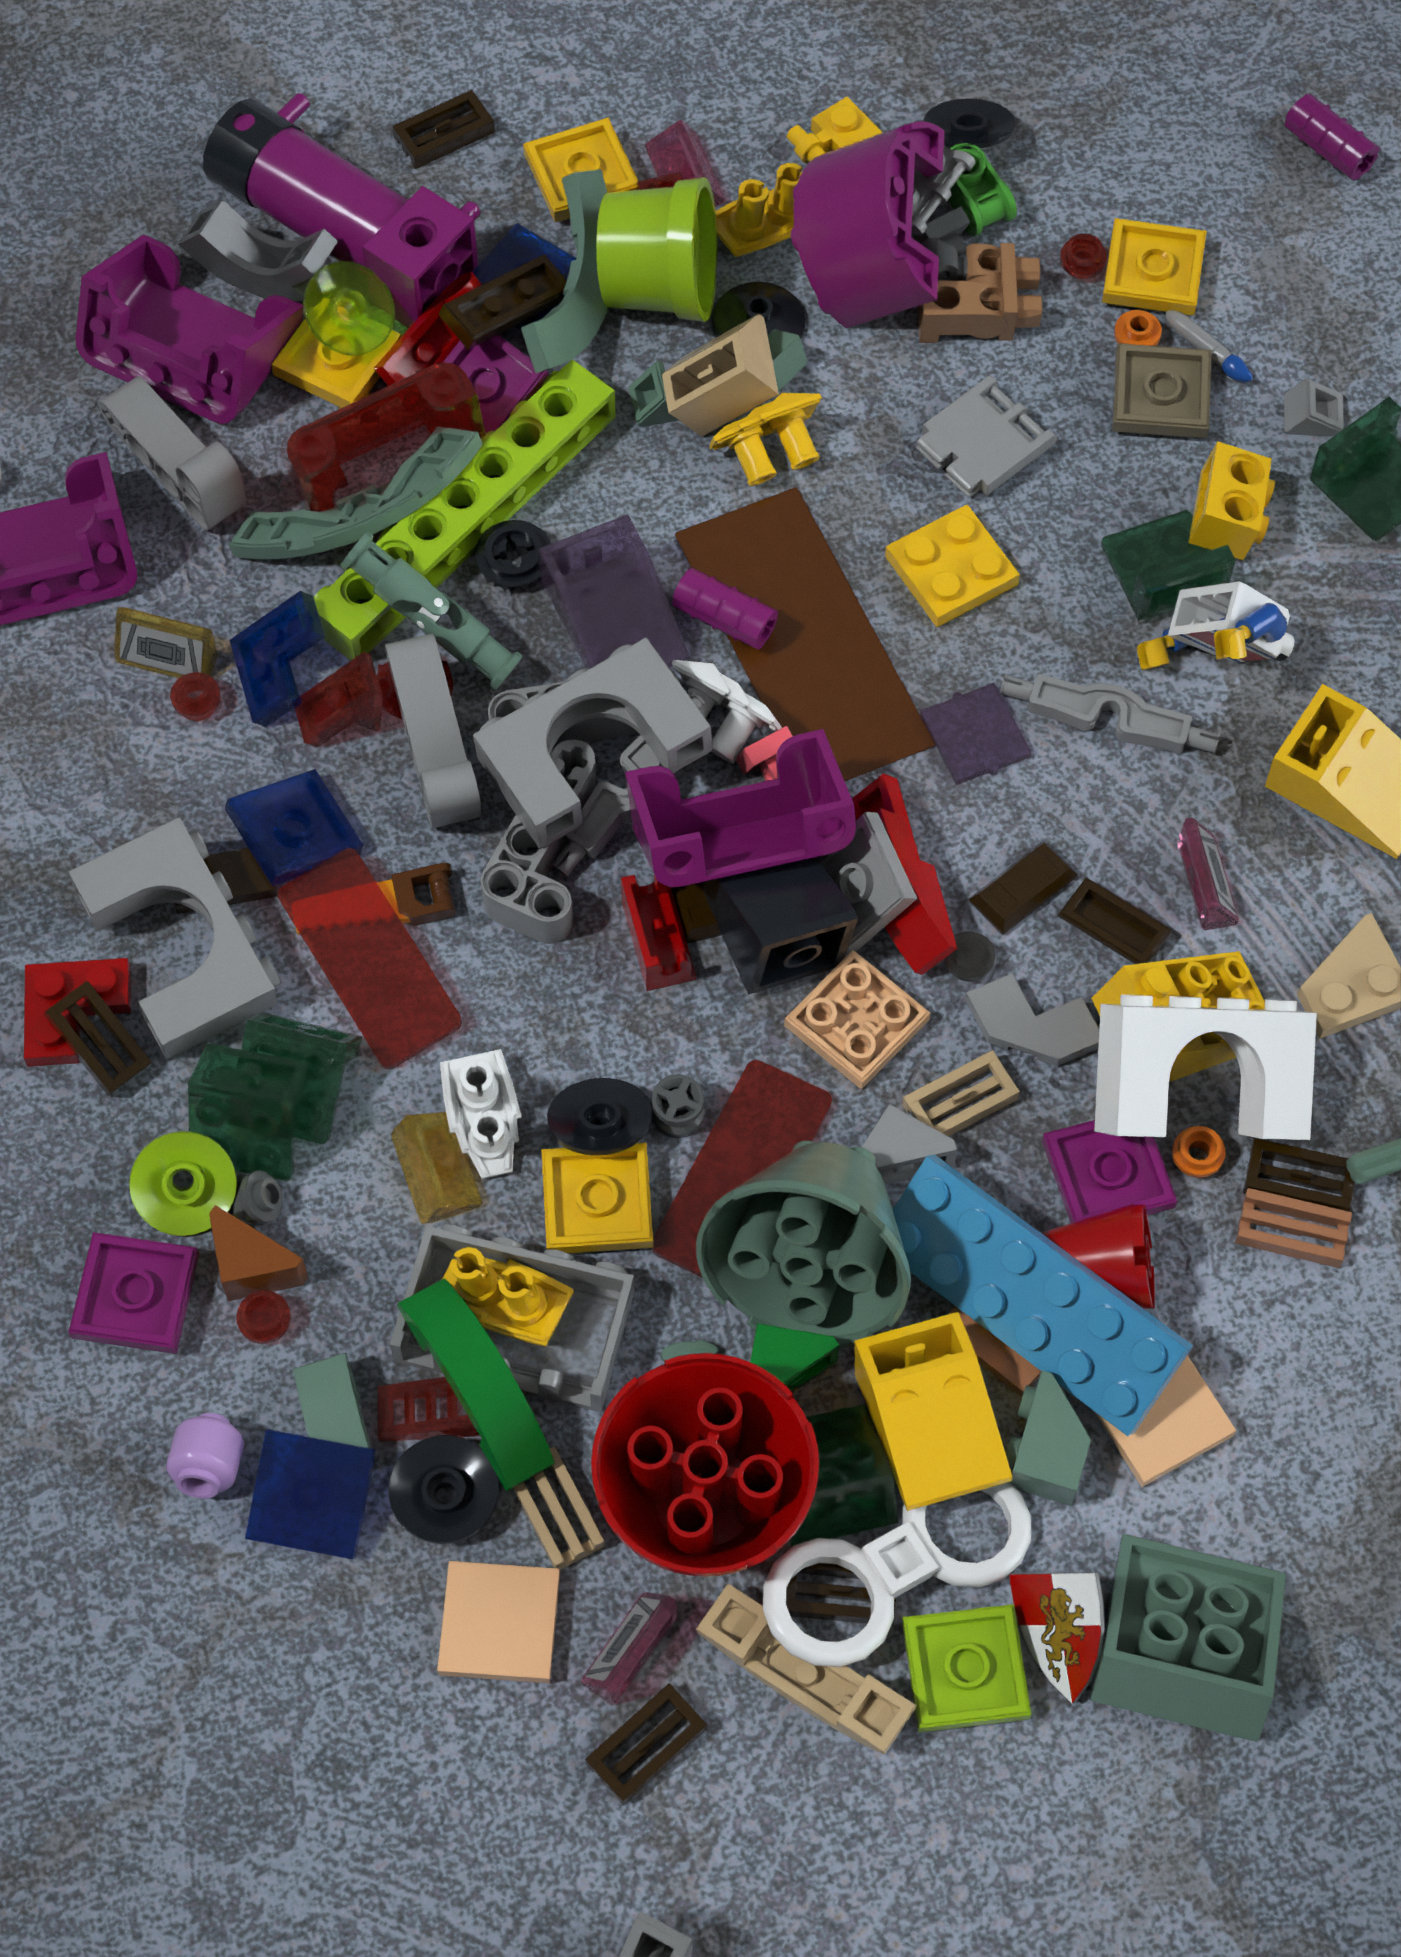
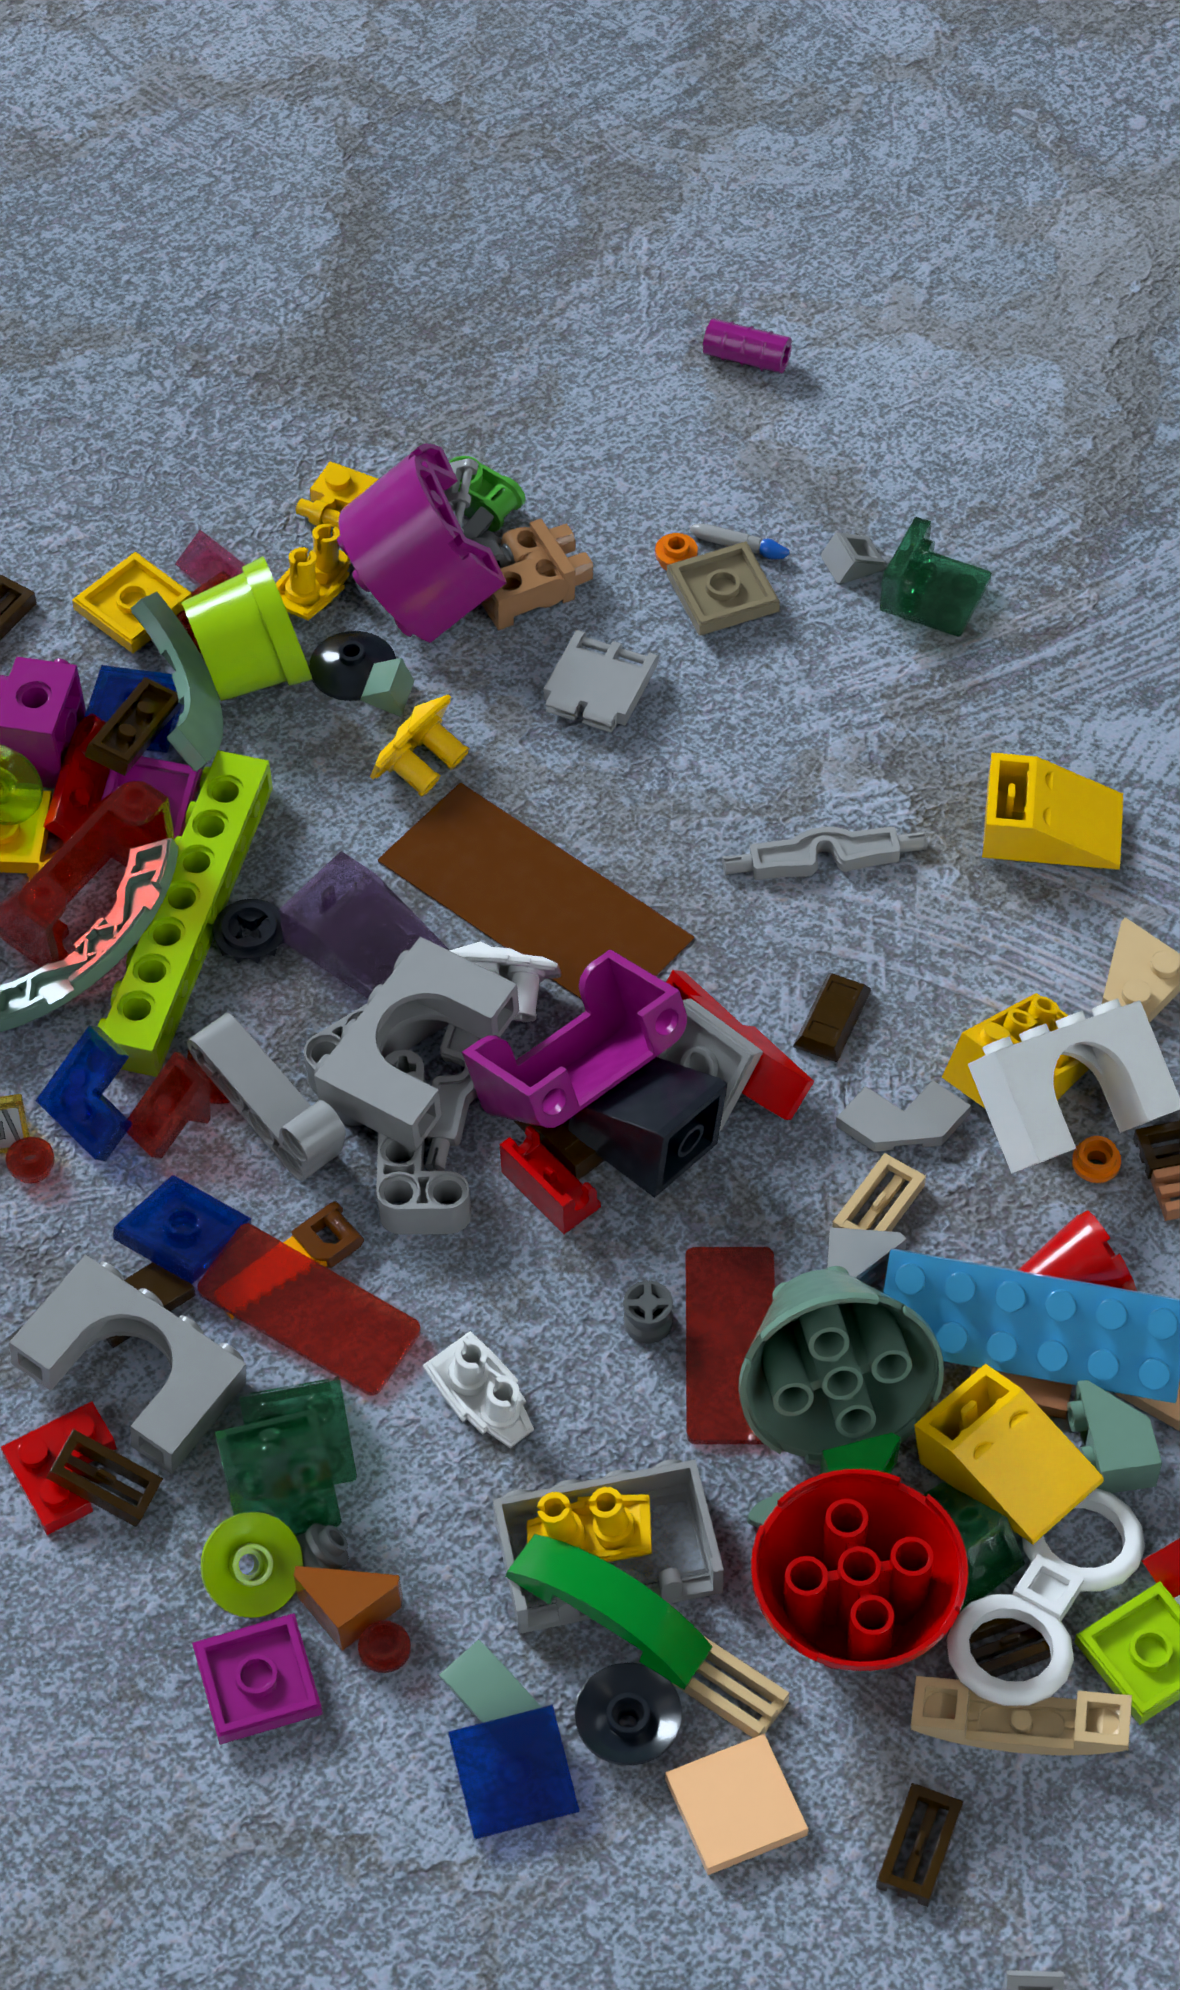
camera: 25 degrees left, 10 degrees down
lavender head [166,1413,244,1499] -> none
sand green piece [340,531,523,690] -> none
clear red slope [377,1377,480,1442] -> none
clear yellow slope [391,1112,483,1224] -> none
yellow plate [541,1142,654,1253] -> none
black dish [547,1078,652,1156] -> none
clear pink slope [581,1592,677,1706] -> none
sand green slope [628,360,679,427] -> none
tan slope [662,314,779,437] -> none
magenta axle [672,567,778,650] -> none
coral tile [736,726,793,781] -> none
light nougat tile [784,950,930,1090] -> none
yellow plate [885,504,1020,628] -> none
clear purple piece [920,683,1031,785] -> none
black dish [924,99,1015,149] -> none
clear smoke plate [944,931,995,982] -> none
magenta plate [1042,1120,1178,1223] -> none
dark brown tile [1058,877,1172,964] -> none
clear red plate [1060,233,1107,279] -> none
clear green bracket [1101,510,1236,621] -> none
yellow plate [1102,218,1207,316] -> none
torso [1137,581,1295,670] -> none
clear pink slope [1177,818,1239,931] -> none
yellow brick [1188,441,1275,560] -> none

